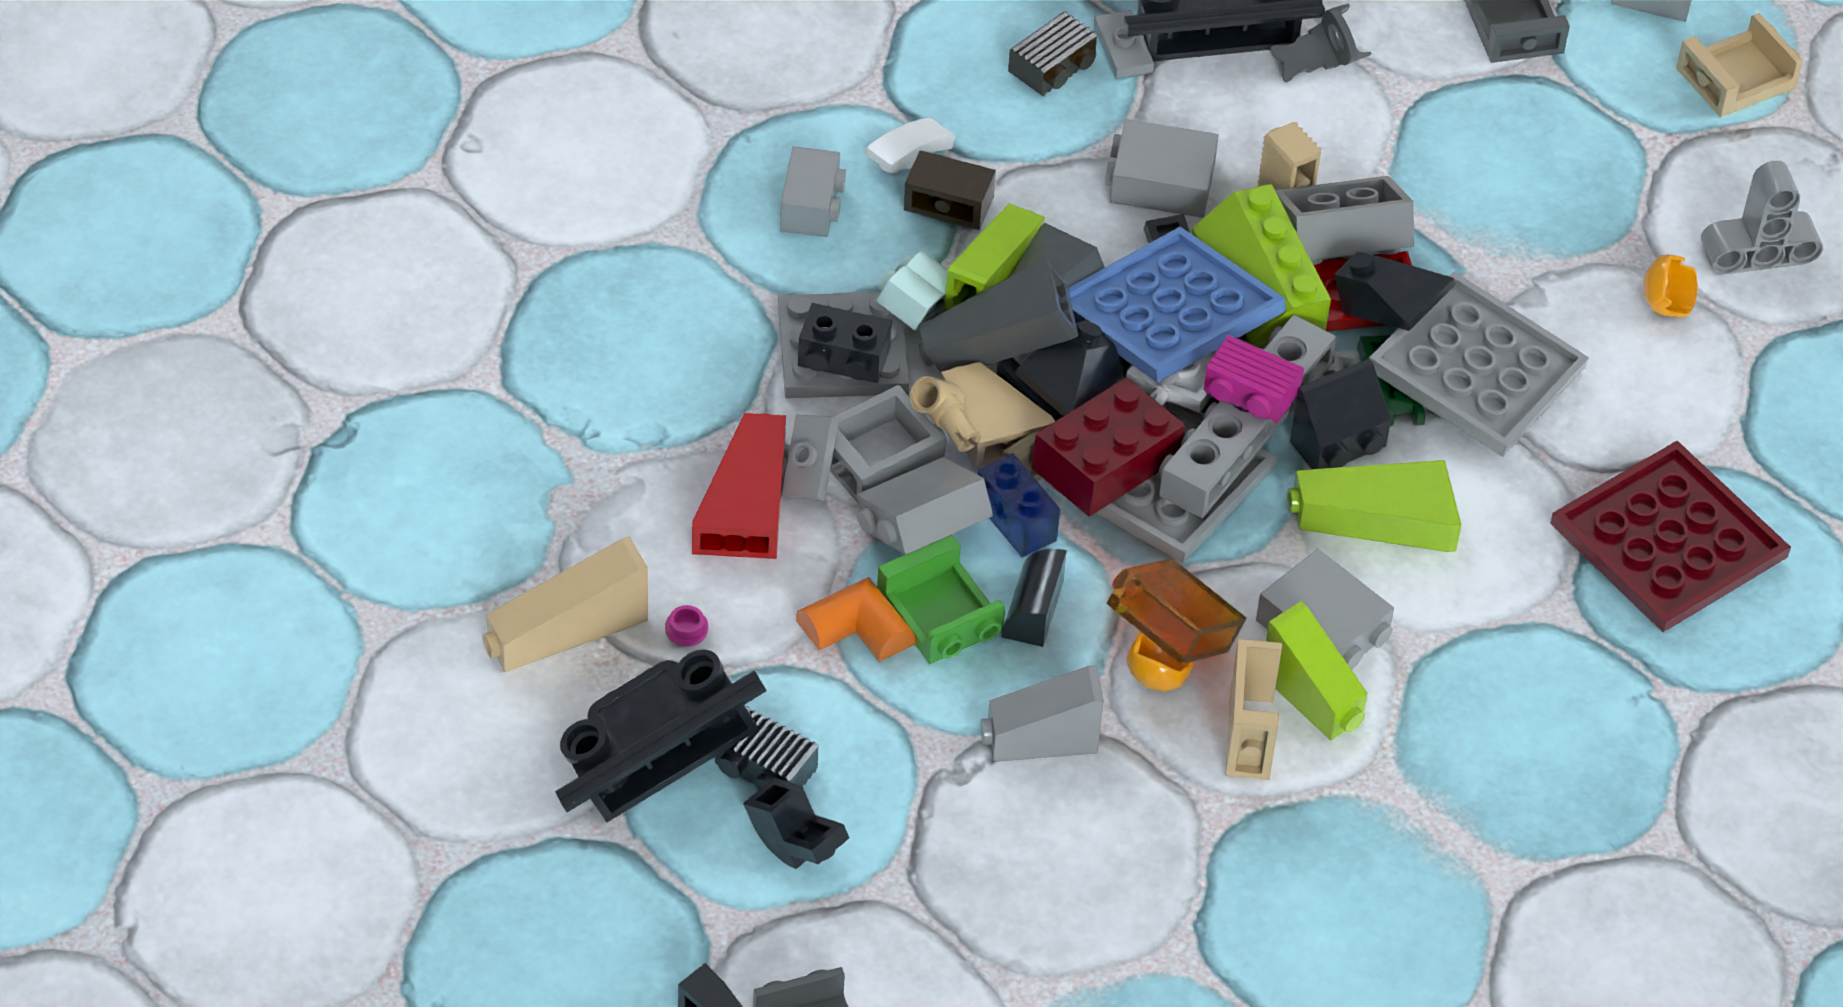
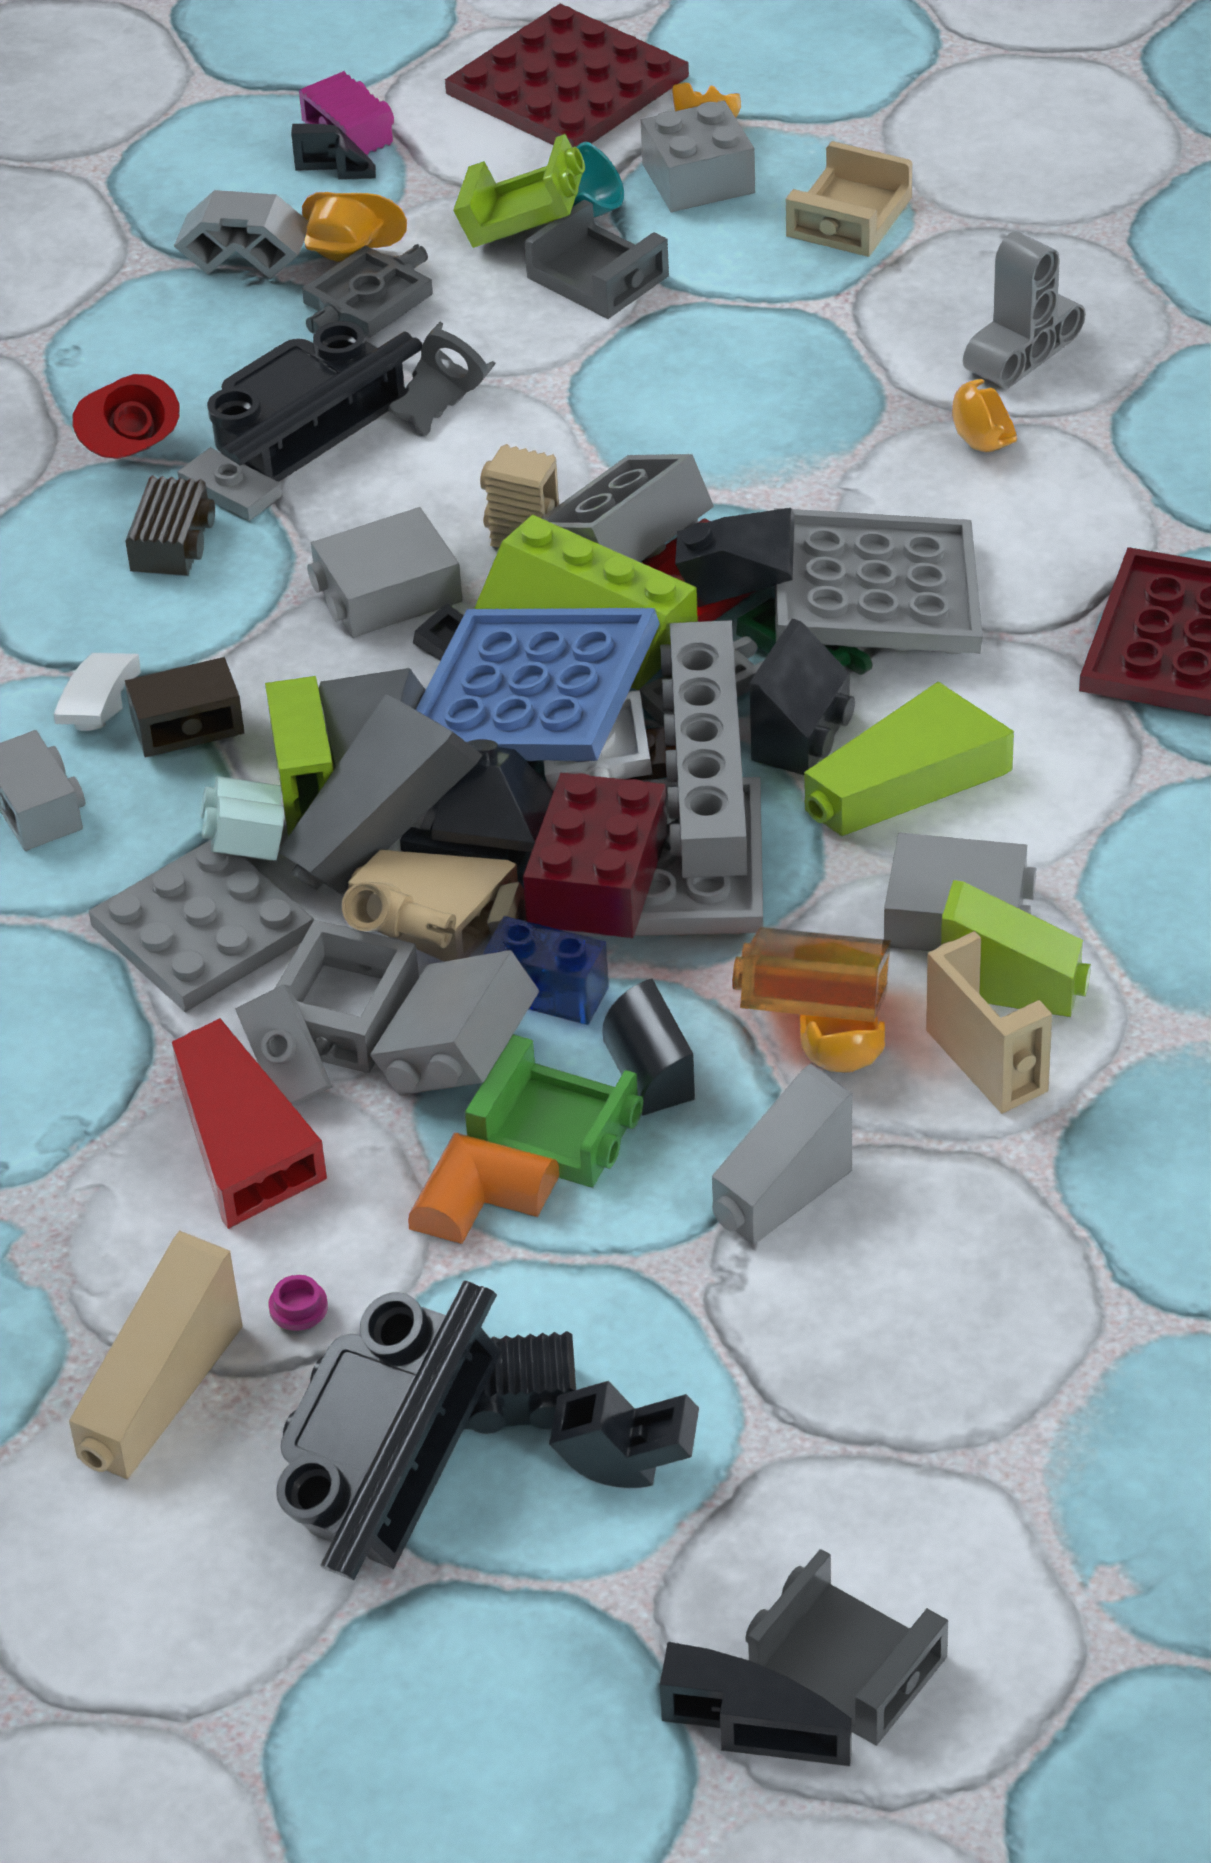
camera: 30 degrees left, 5 degrees down
black brick [798,303,892,383] -> none
dark pink brick [1203,335,1304,423] -> none

